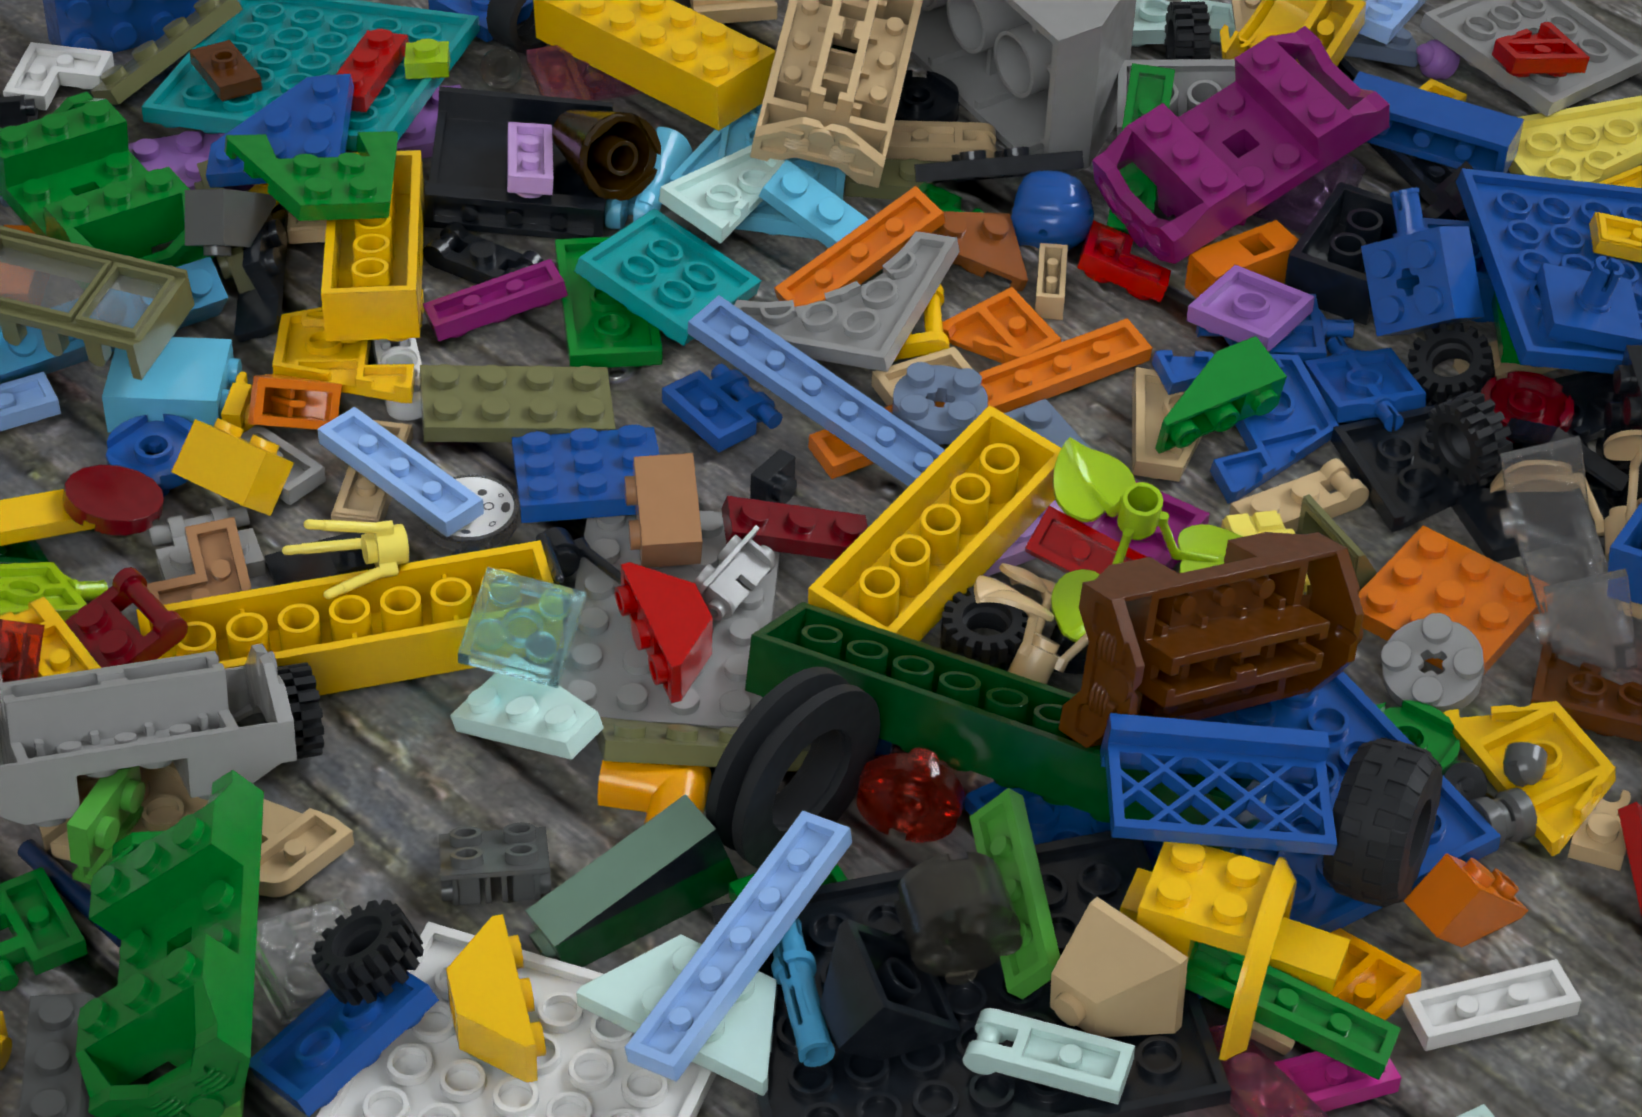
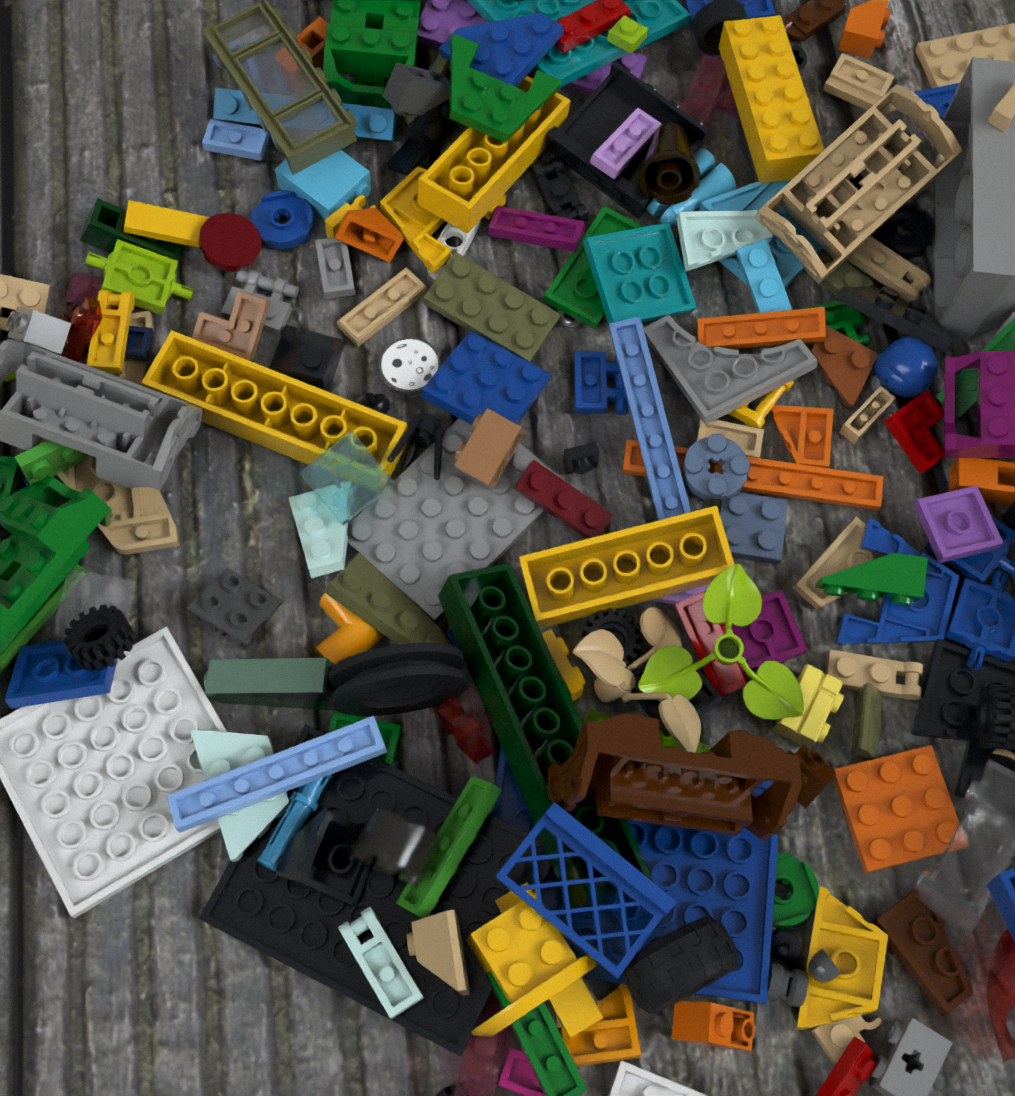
camera: 35 degrees right, 25 degrees up
dark red plate [64,567,188,668] -> none
yellow brick [171,418,294,516] -> none
black tyre [264,662,324,759] -> none
light yellow plant [282,519,409,599] -> none
light blue plate [318,407,484,537] -> none
yellow slope [446,914,546,1083] -> none
red slope [615,562,713,703] -> none
light grey hinge [693,525,775,621] -> none
light grey plate [1381,613,1484,712] -> none

